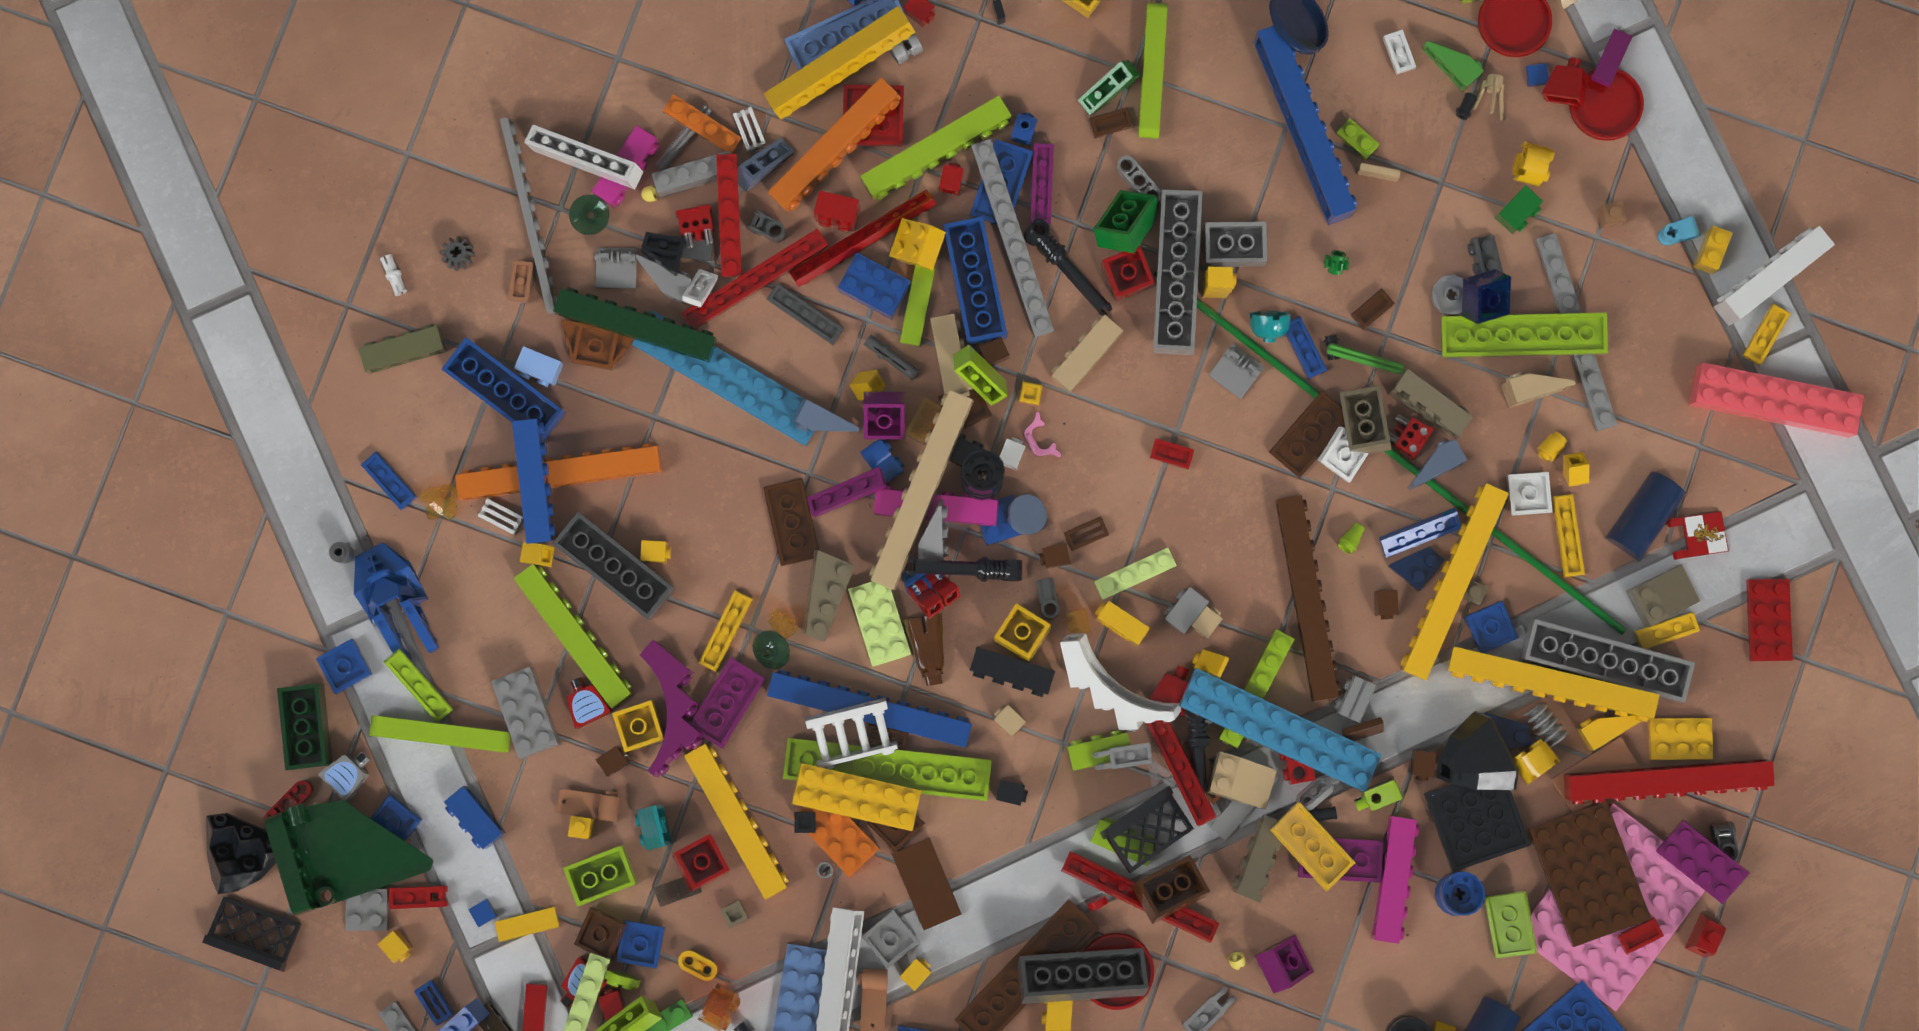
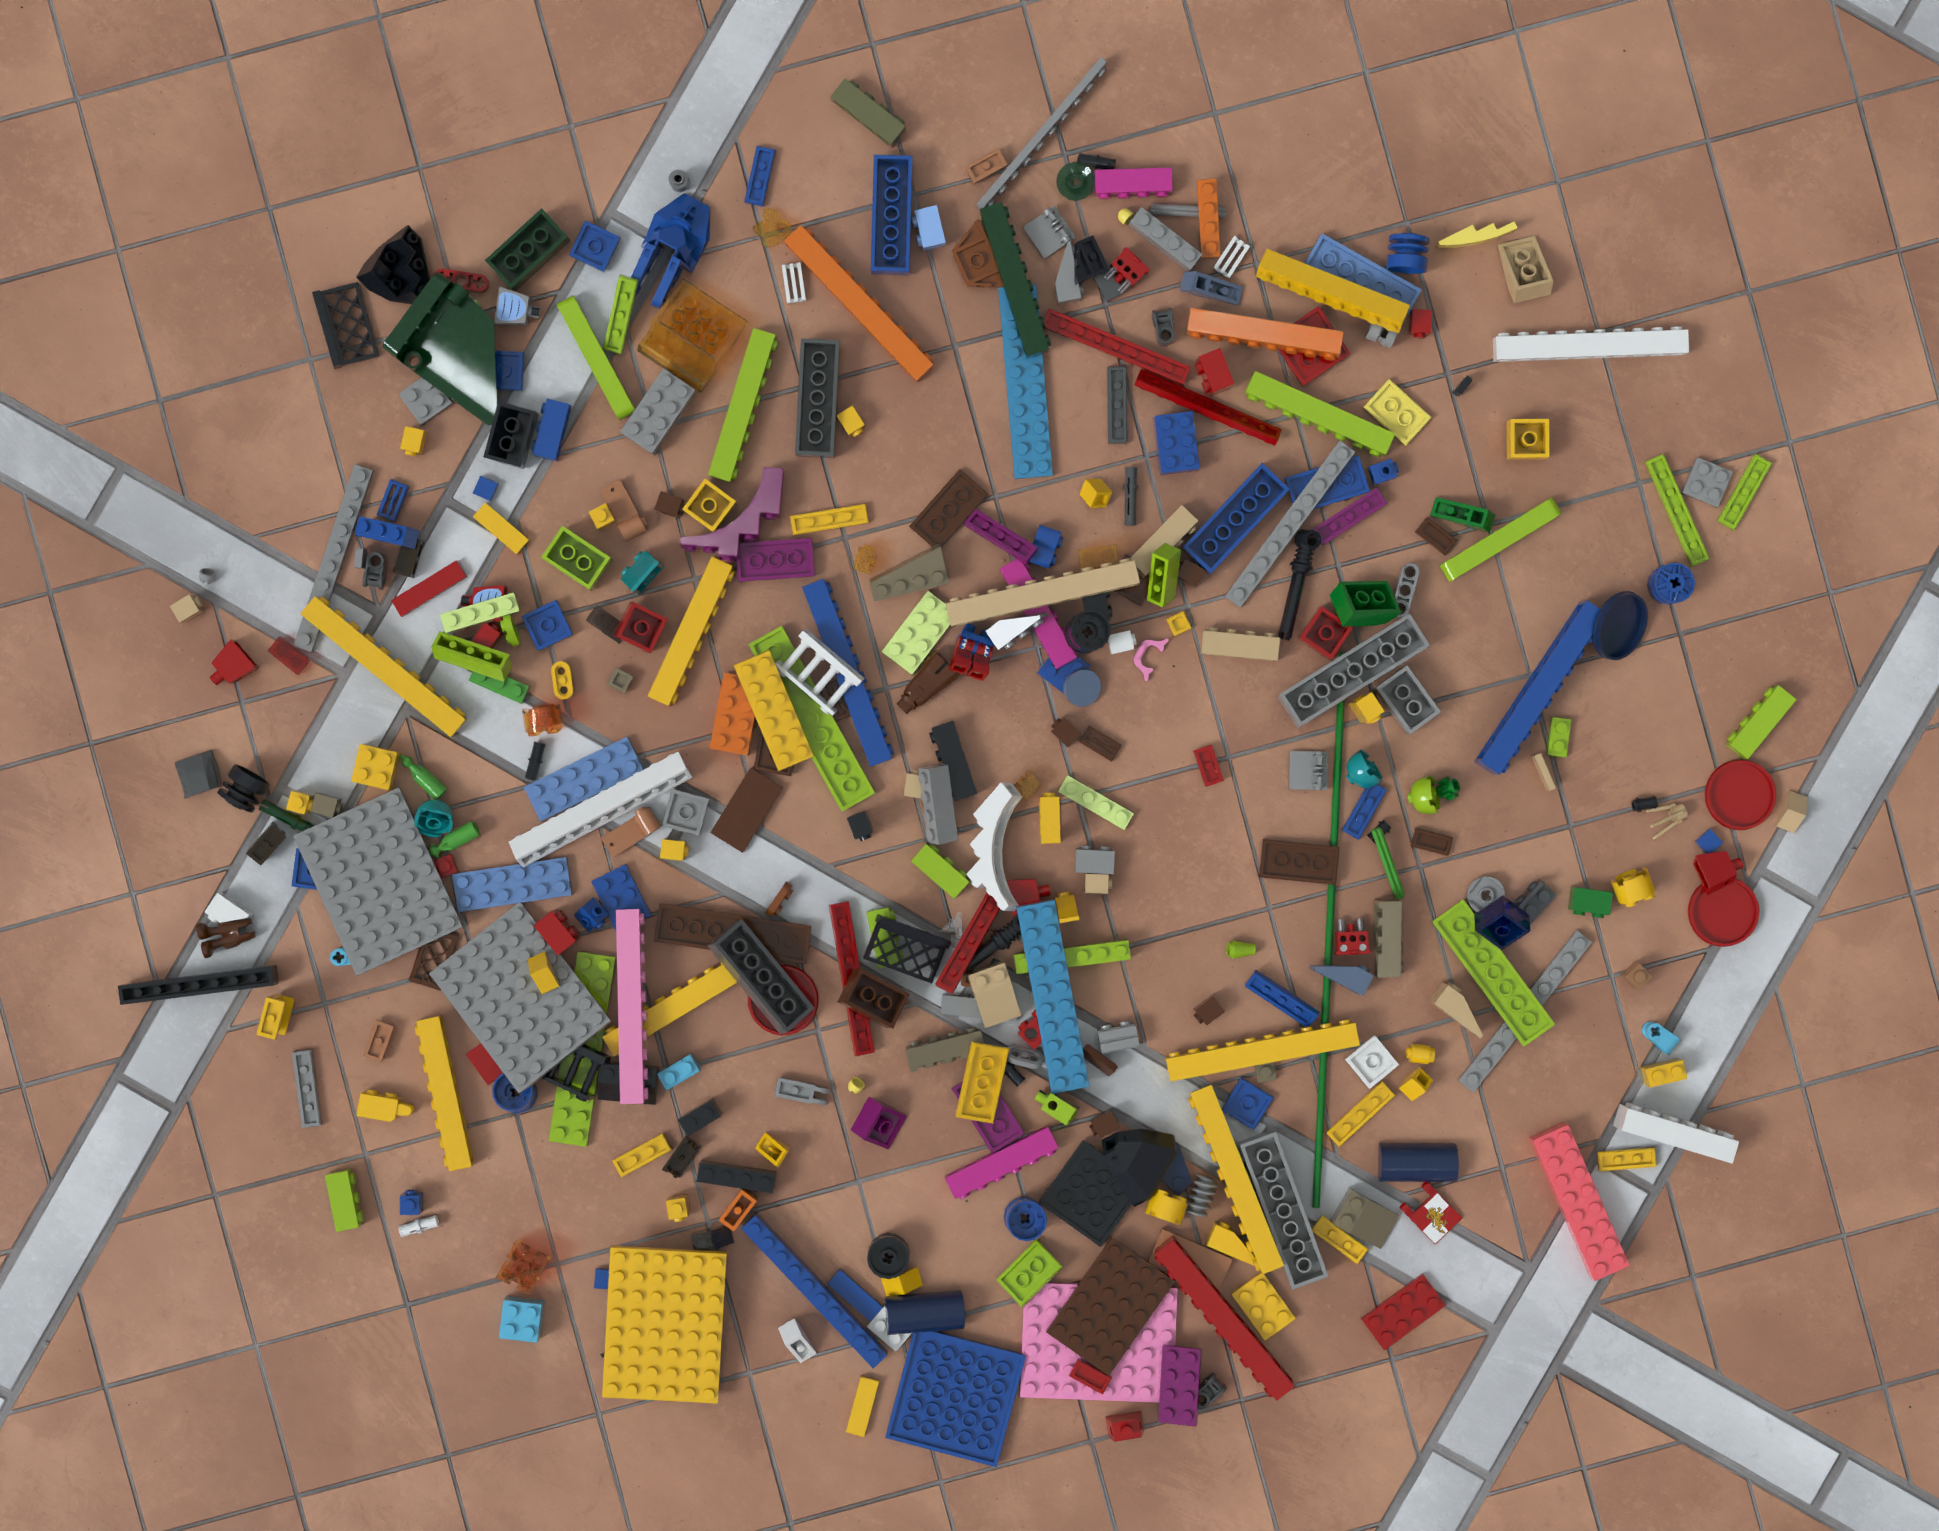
camera: 55 degrees right, 5 degrees up
white pin [380,254,407,296] -> none
red plate [389,886,448,909] -> none
dark grey gear [440,236,475,271] -> none
blue brick [512,418,556,544] -> none
yellow panel [520,542,555,567] -> none
white brick [524,125,643,190] -> none
torso [567,677,613,729] -> none
reddish brown tile [574,907,627,962] -> none
white plate [682,269,718,307] -> none
red plate [716,154,742,277] -> none
clear green dish [752,630,790,669] -> none
sand blue slope [792,399,860,432] -> none
black tile [794,812,816,833] -> none
light grey hinge [817,862,834,879] -> none
magenta brick [863,392,905,439] -> none
yellow brick [889,218,946,270] -> none
lime tile [900,266,935,347] -> none
black piece [907,556,1022,582] -> none
red brick [939,163,964,196] -> none
yellow brick [994,603,1051,663] -> none
dark grey piece [1036,578,1059,620] -> none
red tile [1087,894,1108,911] -> none
light grey hinge [1093,742,1153,770] -> none
reddish brown brick [1275,495,1341,702] -> none
white plate [1317,426,1369,483] -> none
dark tan slope [1340,385,1392,454] -> none
white plate [1383,30,1416,75] -> none
dark blue wing [1388,547,1445,592] -> none
bright green slope [1422,41,1484,92] -> none
magenta tile [1591,28,1633,87] -> none
none -> black slope [483,401,539,469]
none -> clear yellow slope [637,279,748,393]
none -> dark orange plate [765,881,794,917]
none -> light grey brick [918,763,958,845]
none -> black axle [1077,153,1116,170]
none -> light yellow tile [1363,379,1432,446]
none -> lime cylinder [1408,775,1440,814]

